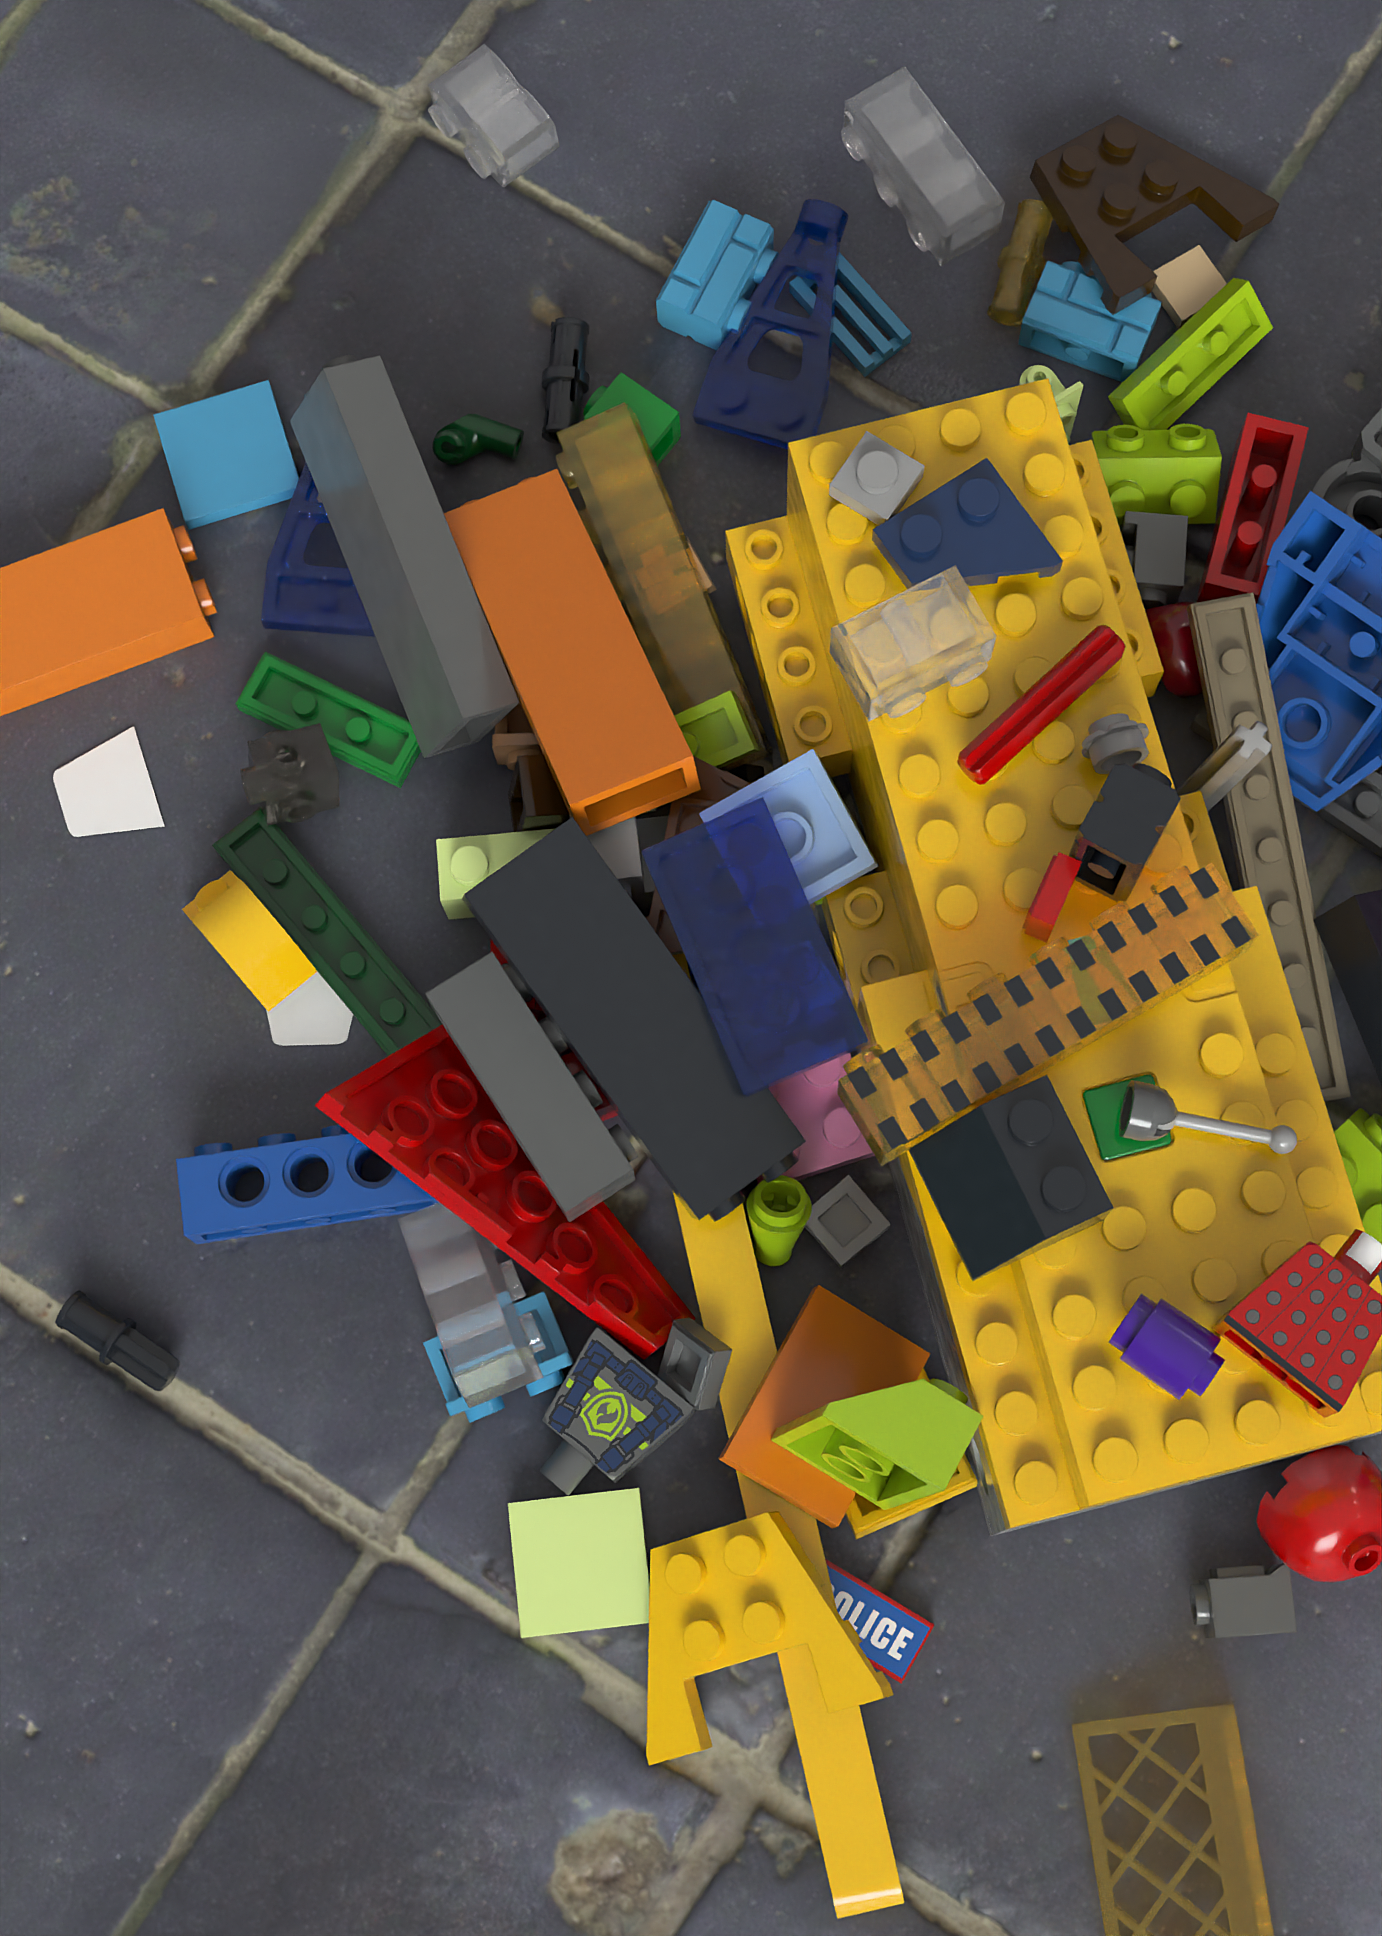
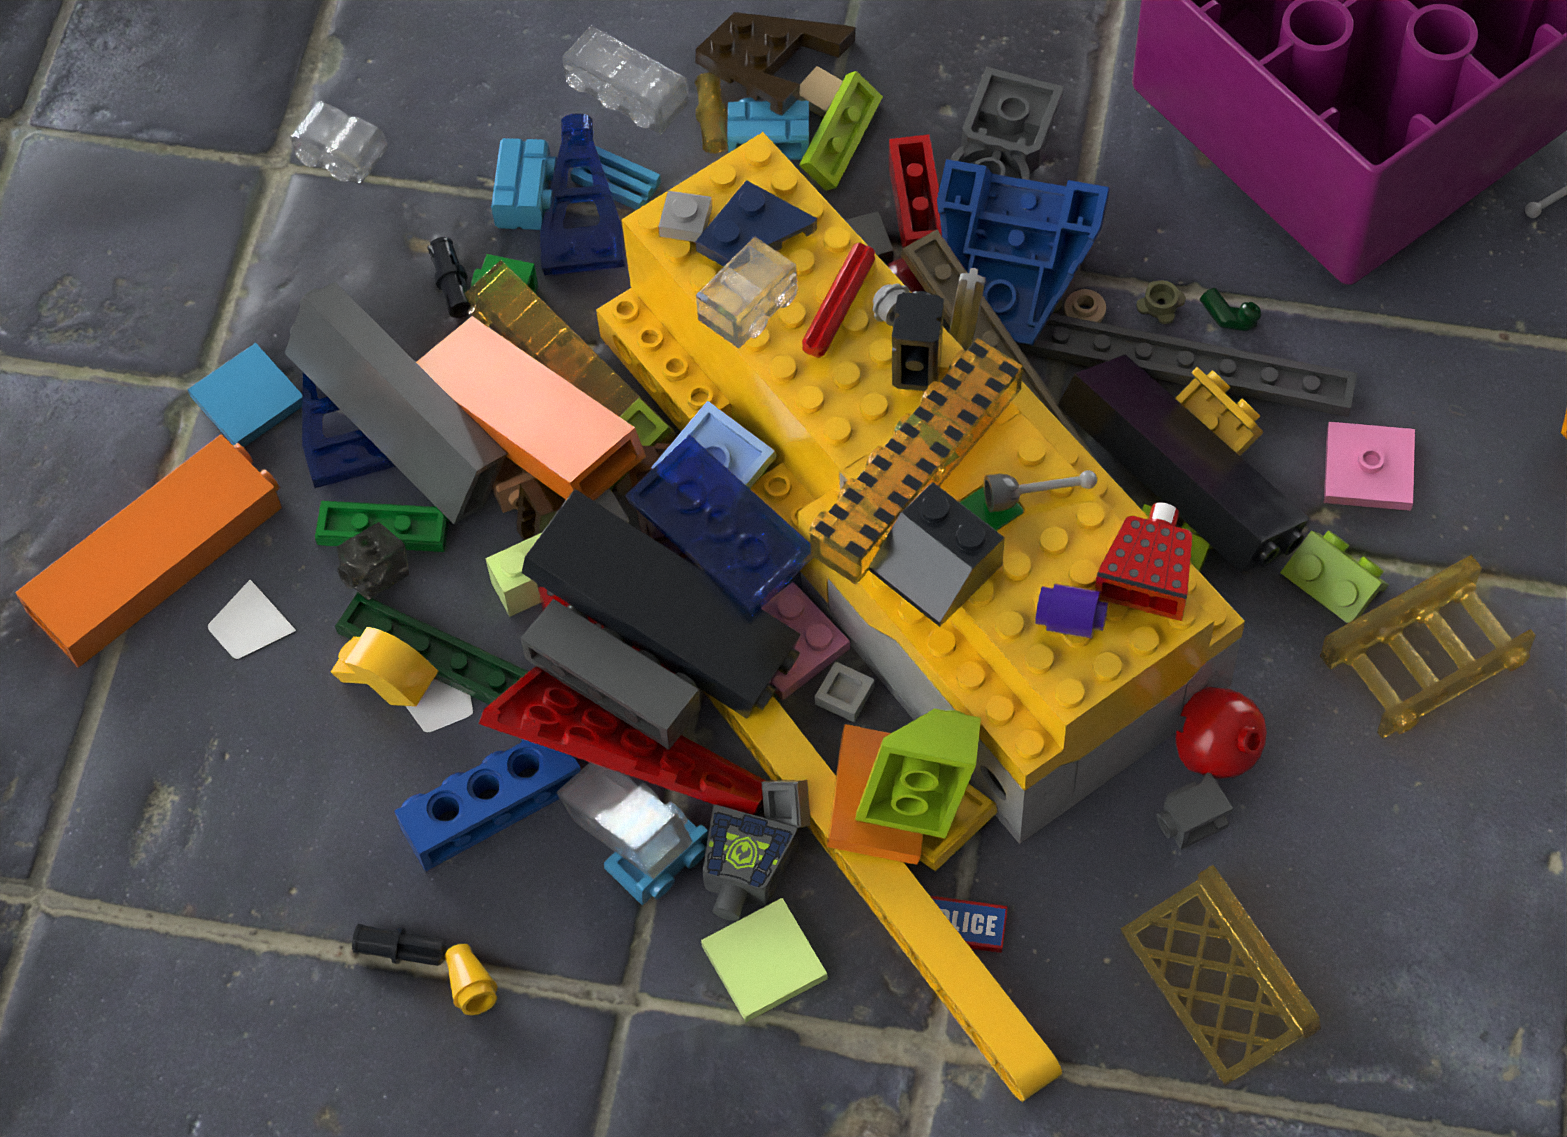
camera: 25 degrees left, 15 degrees down
dark green arm [432,414,524,465] -> none
yellow wing [646,1511,893,1766] -> none
lime cone [746,1175,812,1266] -> none
red tile [1022,852,1082,943] -> none
lime bracket [1091,424,1222,525] -> none
none -> yellow cone [444,944,498,1015]

